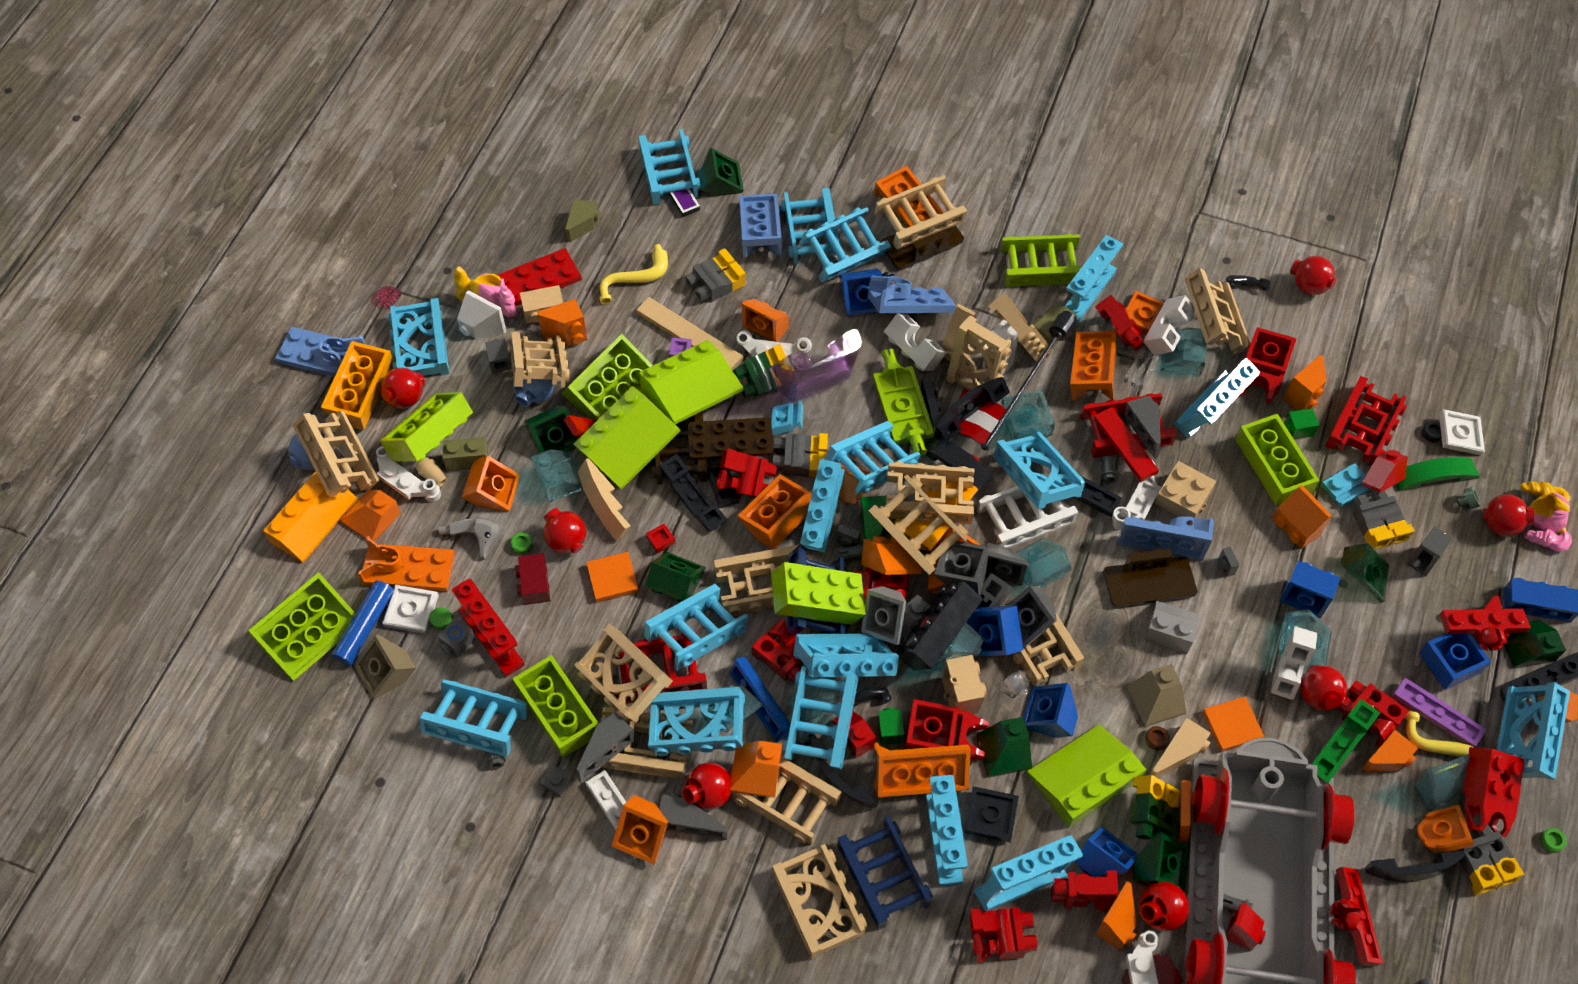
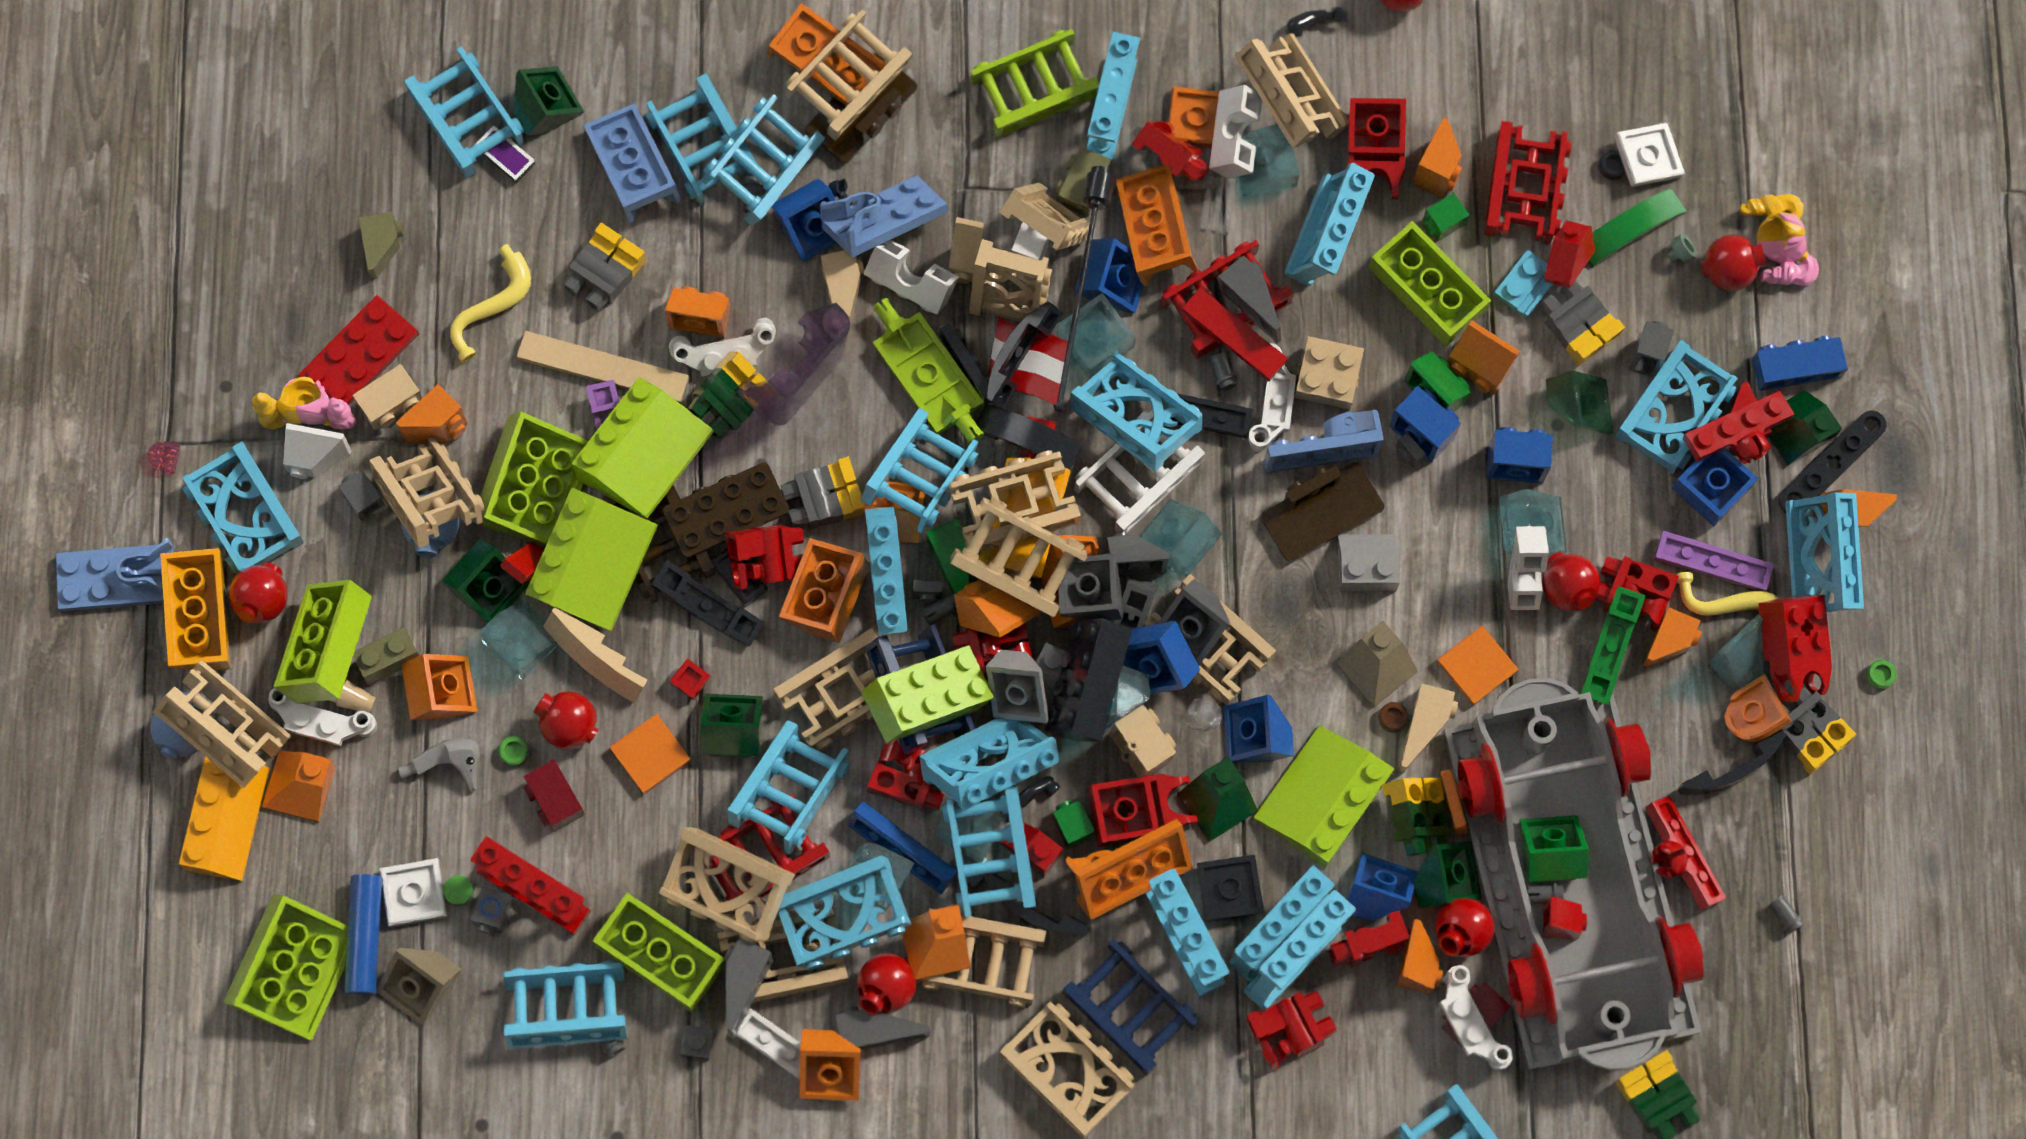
camera: 25 degrees left, 15 degrees up
orange plate [357,536,455,592] -> none
medium azure plate [771,400,803,435] -> none
none -> tan slope [820,250,864,343]
none -> blue slope [1075,238,1143,313]
none -> medium azure fence [1229,866,1334,982]
none -> blue brick [1389,386,1461,464]
none -> green slope [1404,352,1471,412]
none -> green slope [1520,815,1589,882]
none -> medium azure fence [1615,340,1738,474]

